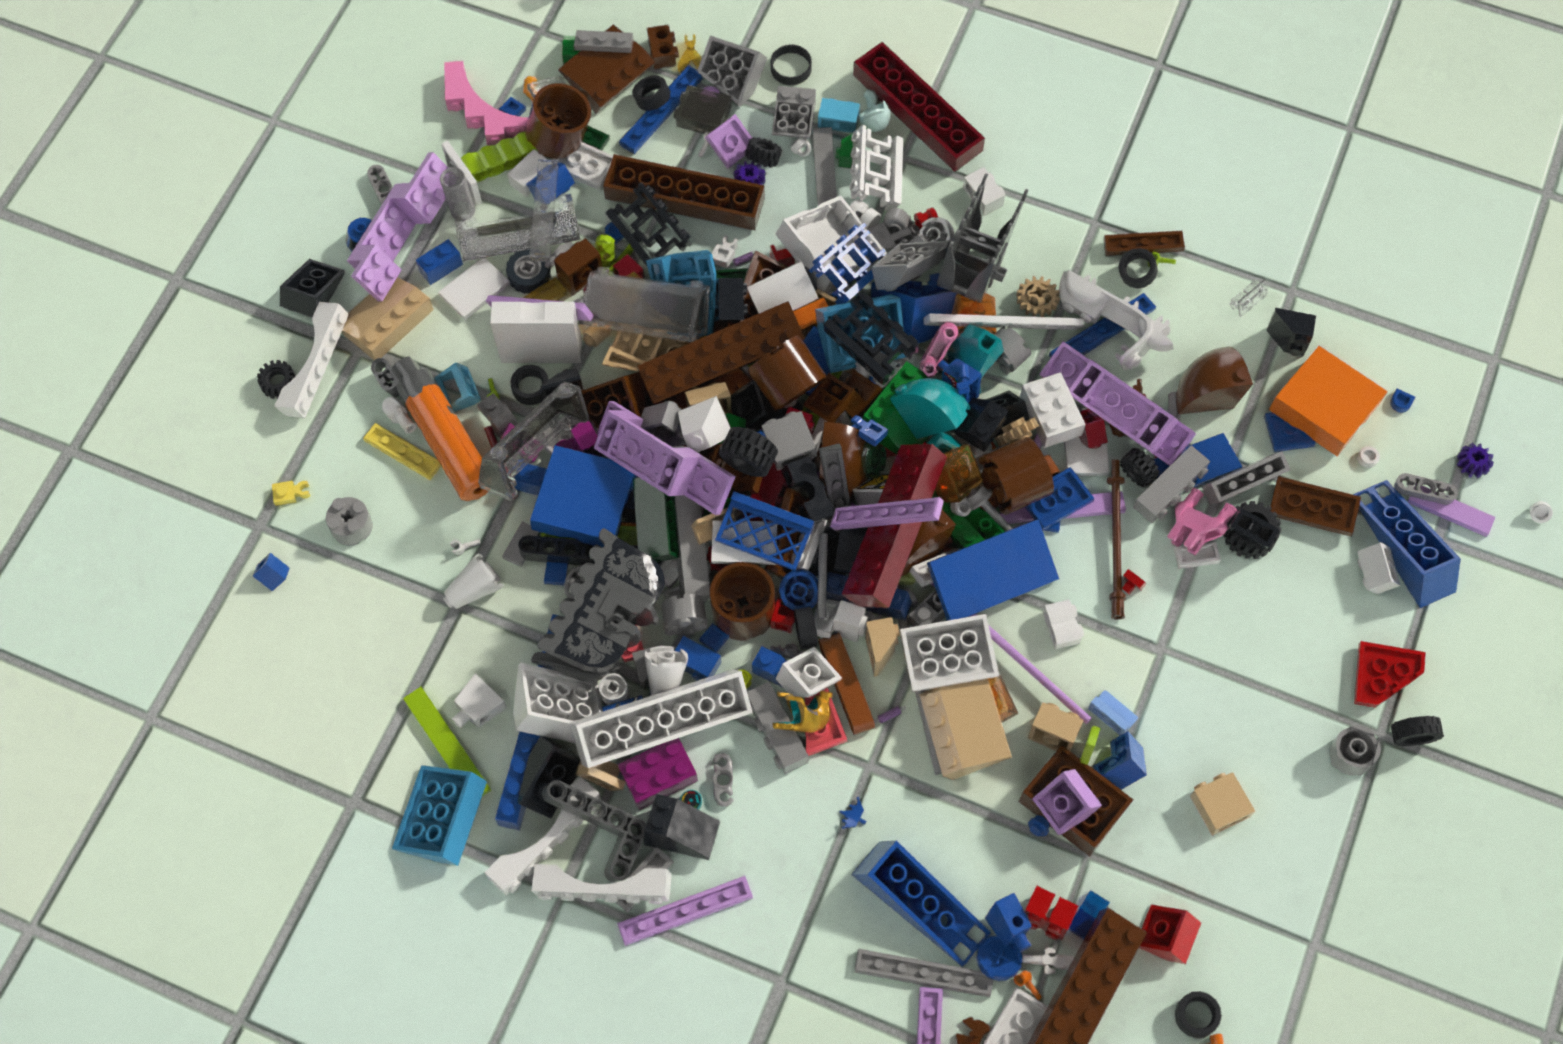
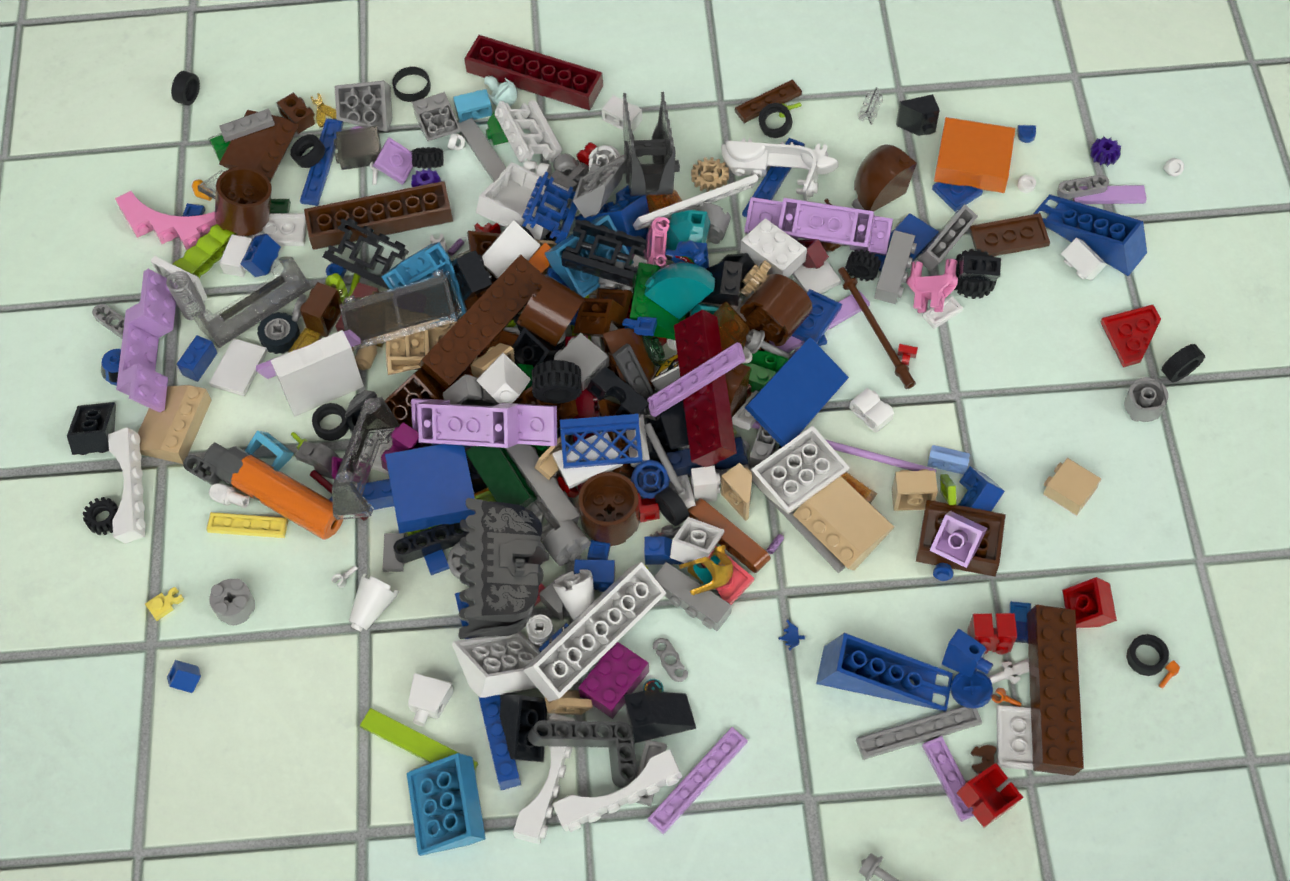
camera: 25 degrees left, 5 degrees down
clear tile [529,159,558,262] -> none

